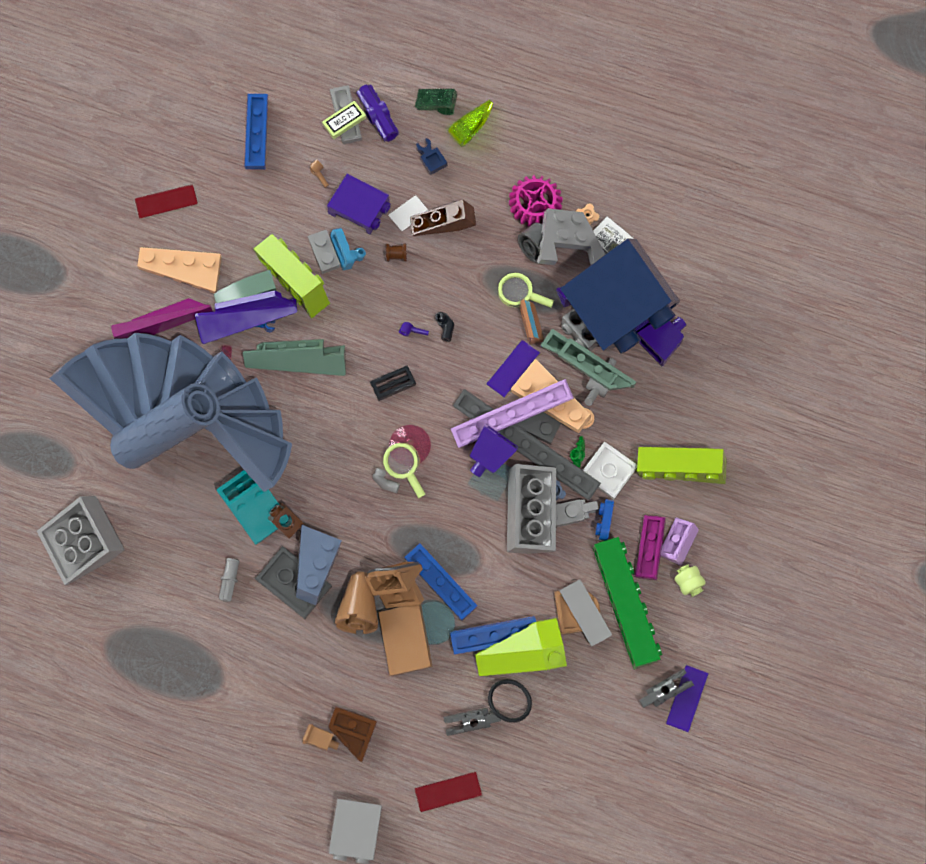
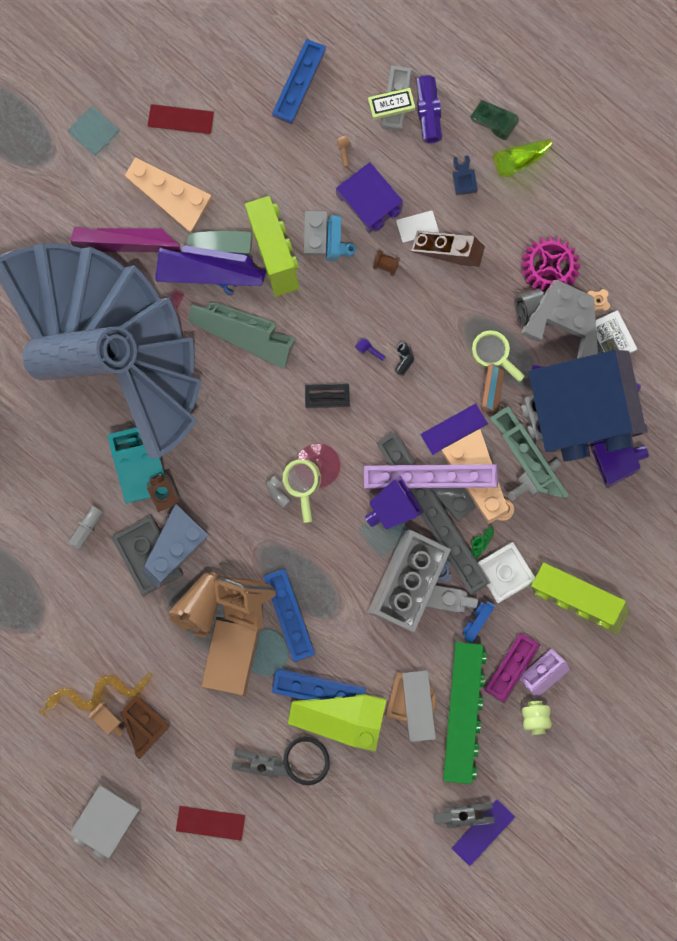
camera: 30 degrees right, 5 degrees up
none -> clear yellow animal [39,673,152,717]
none -> clear light blue piece [68,106,119,156]

